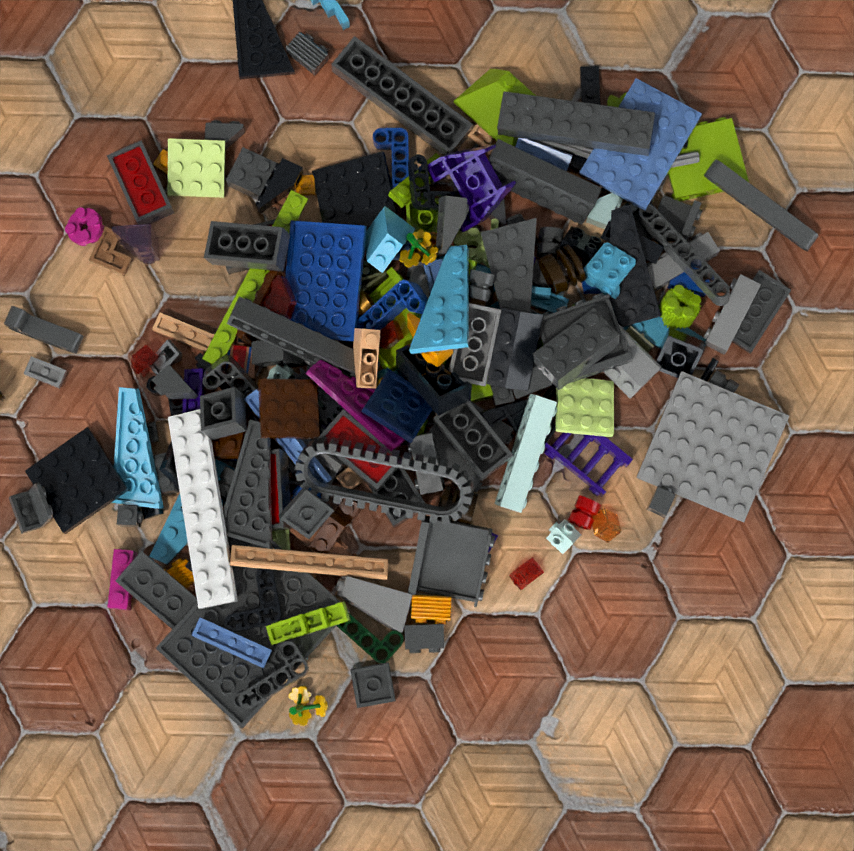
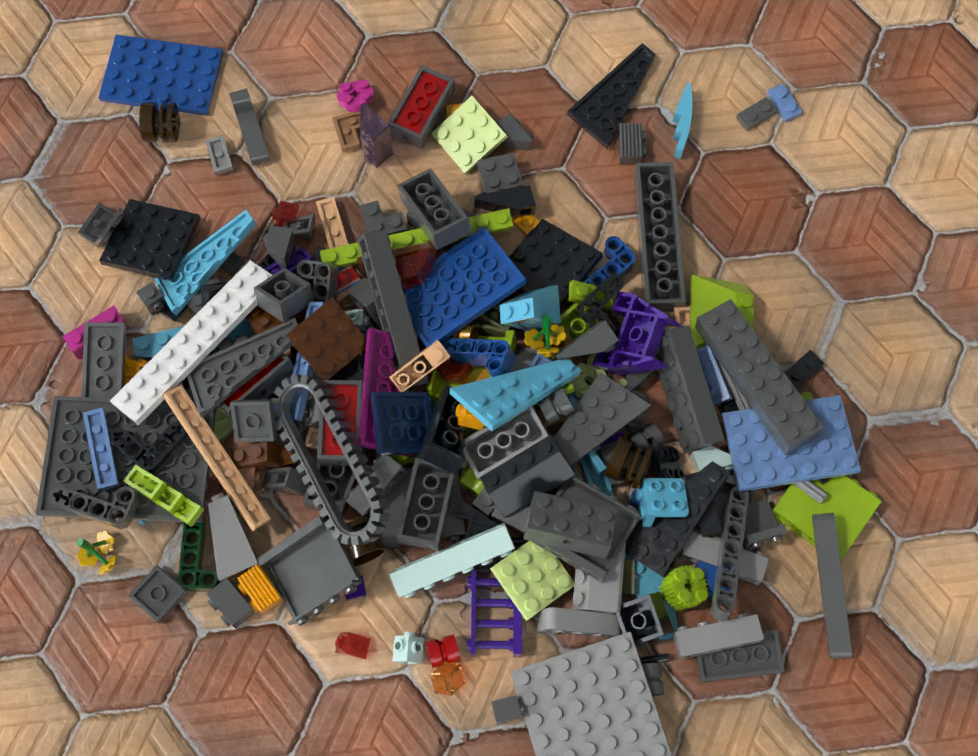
camera: 50 degrees right, 10 degrees down
none -> dark grey slope [261,467,308,495]
none -> dark grey brick [360,200,407,236]
none -> light grey beam [537,607,622,638]

